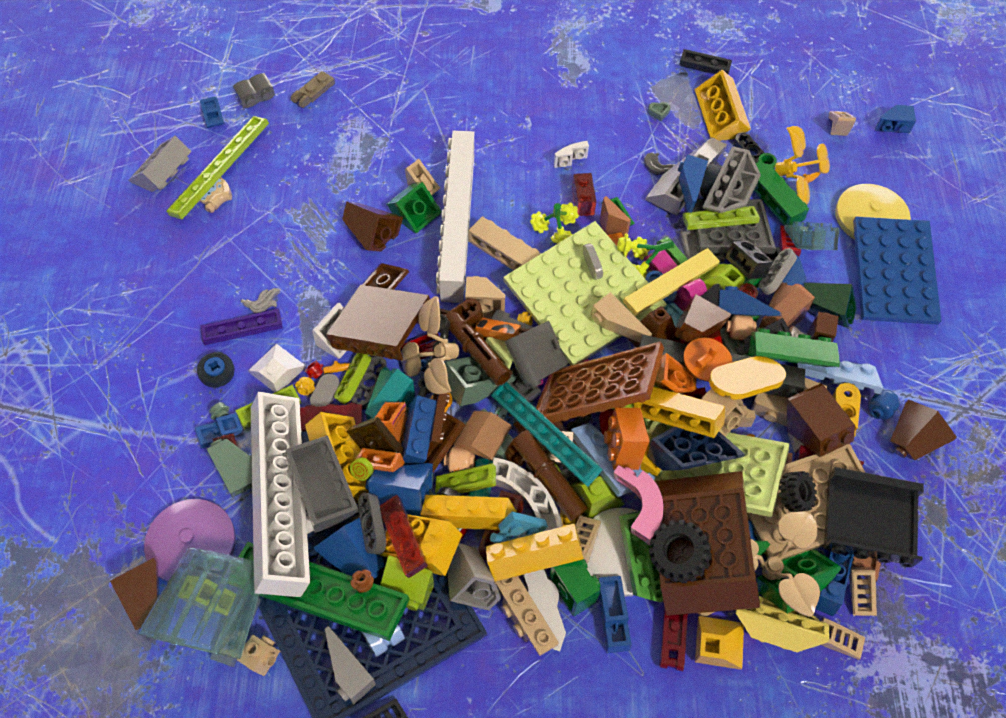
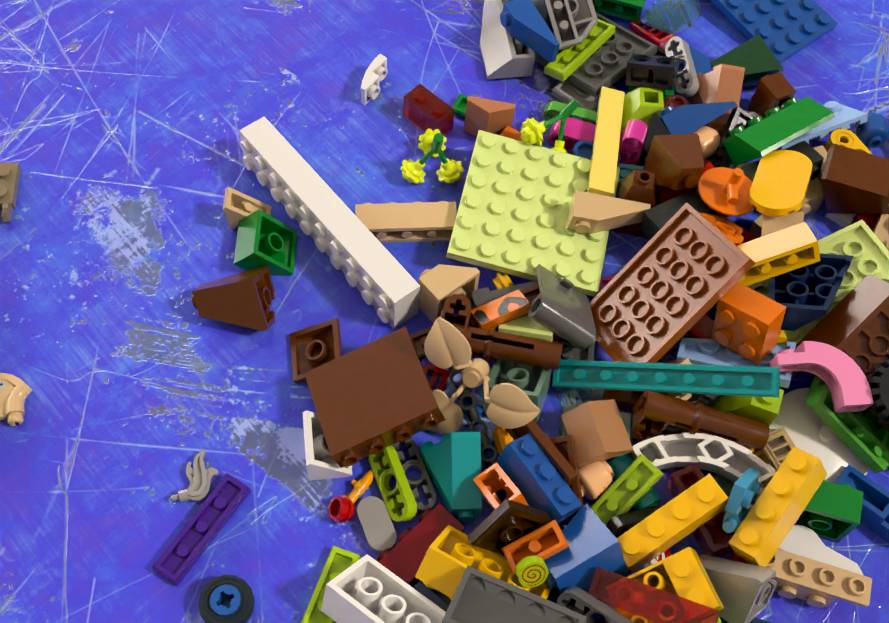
camera: 45 degrees left, 0 degrees up
white slope [248,344,306,392] -> none
yellow plate [295,377,315,396] -> none
light grey tile [583,243,603,280] -> none
dark grey piece [644,152,676,175] -> none

